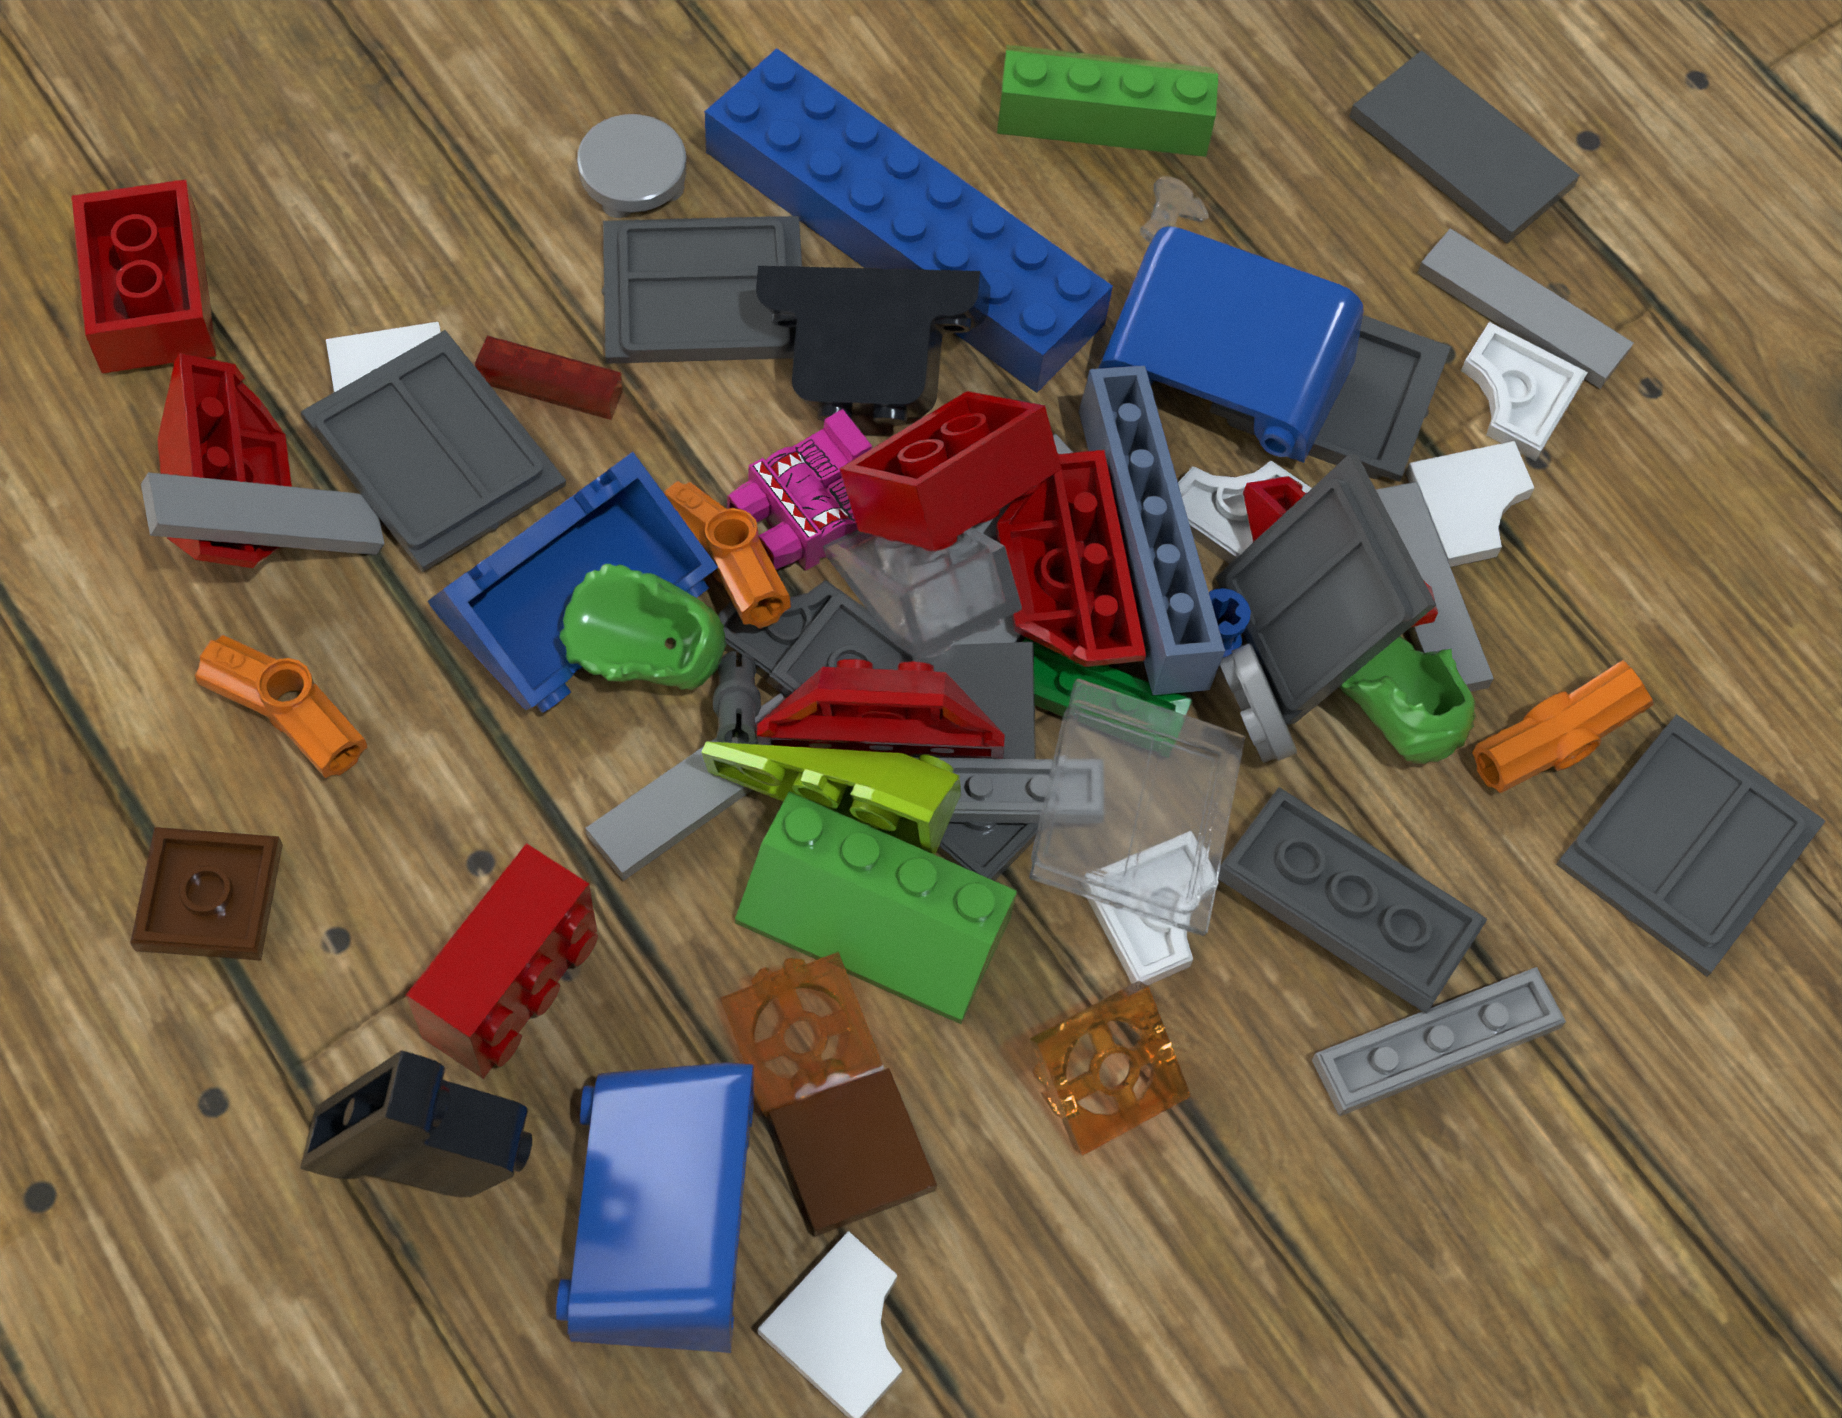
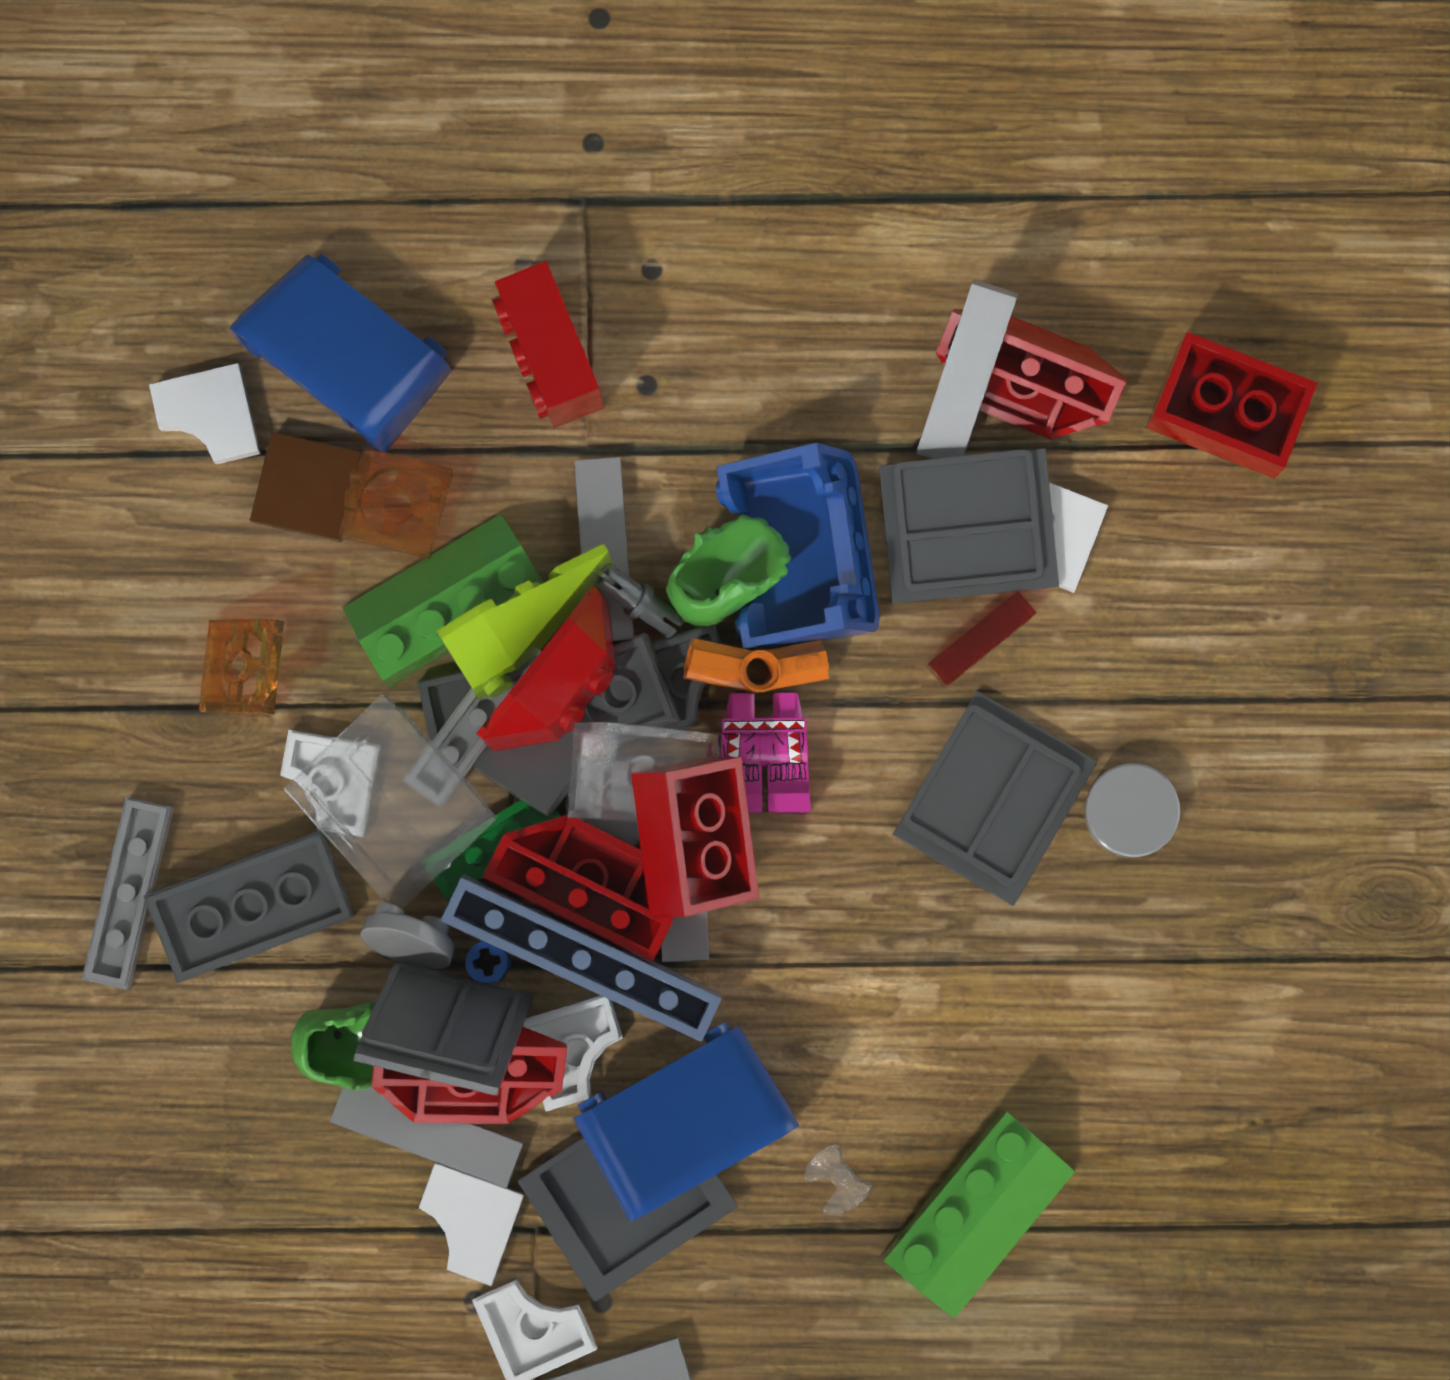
camera: 135 degrees right, 20 degrees up
reddish brown tile [130,827,283,961] -> none
orange piece [195,635,367,778] -> none
black brick [300,1050,533,1197] -> none
blue brick [705,48,1113,393] -> none
black brick [756,266,991,425] -> none
orange piece [1472,660,1654,793] -> none
dark grey piece [1556,714,1825,977] -> none

